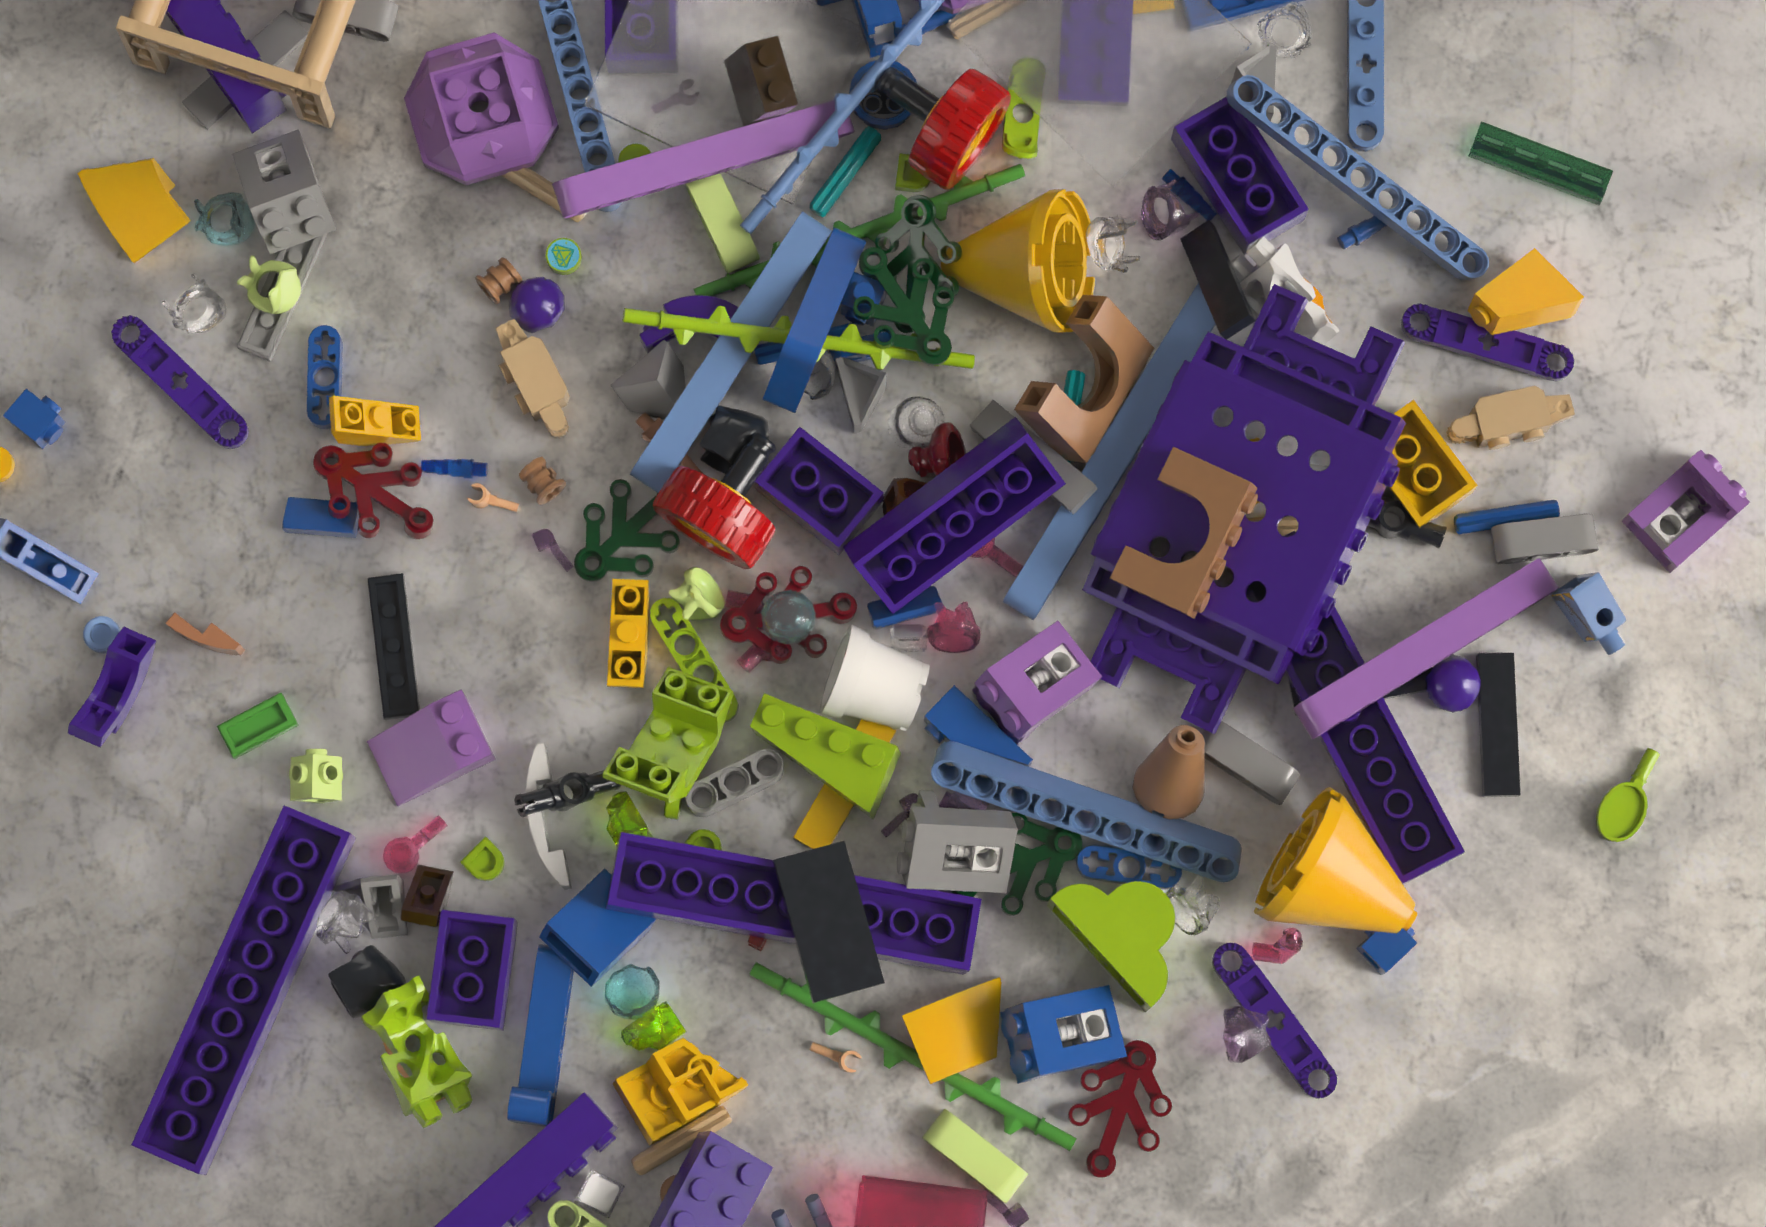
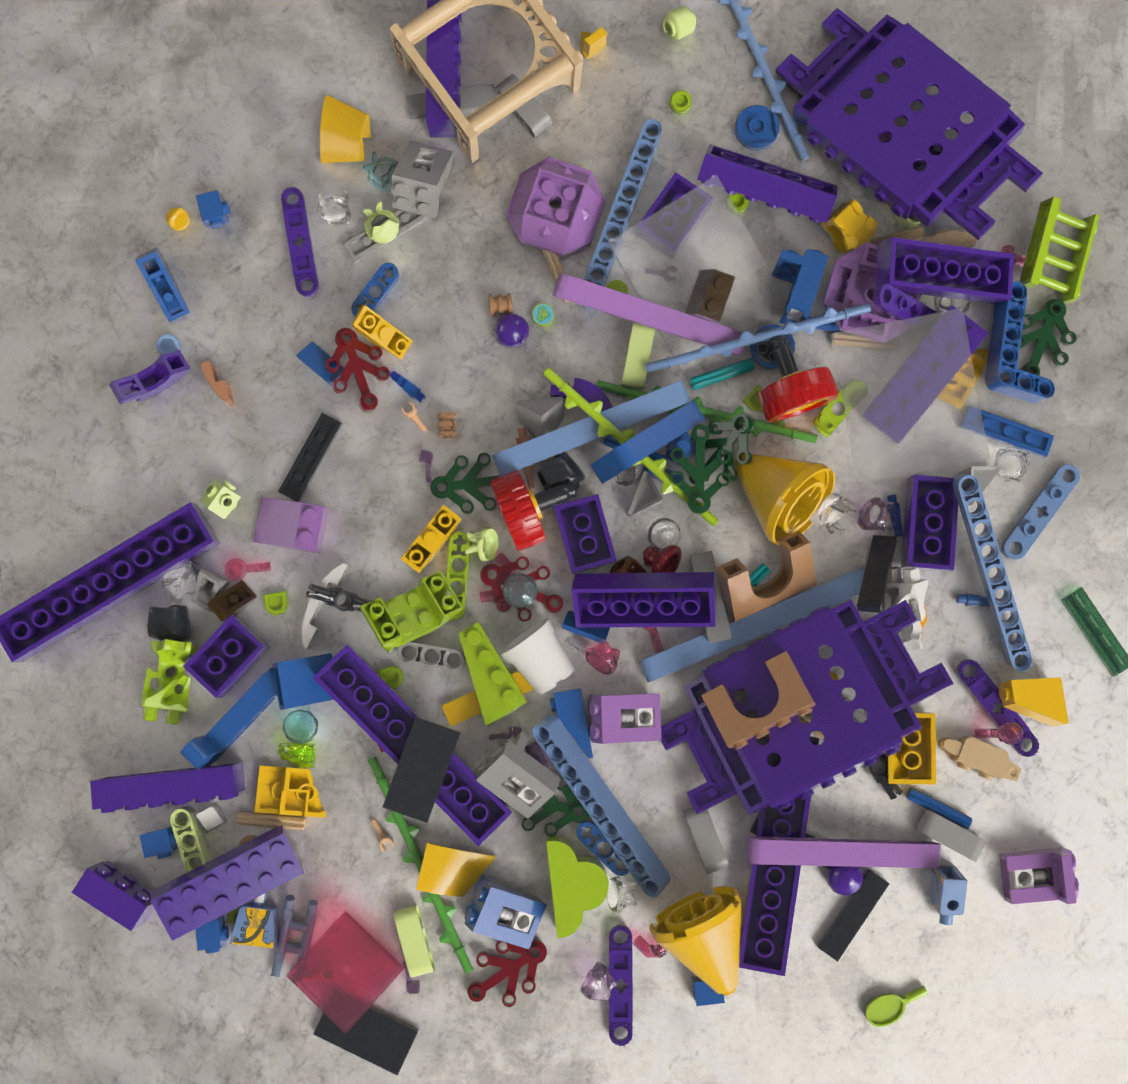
camera: 40 degrees right, 5 degrees up
bright green tile [217,693,299,759] -> none
tan hinge [496,319,570,439] -> none
clear neon green rock [606,791,654,846] -> none
medium nougat cone [1132,725,1205,819] -> none
none -> clear pink plate [975,721,1023,745]

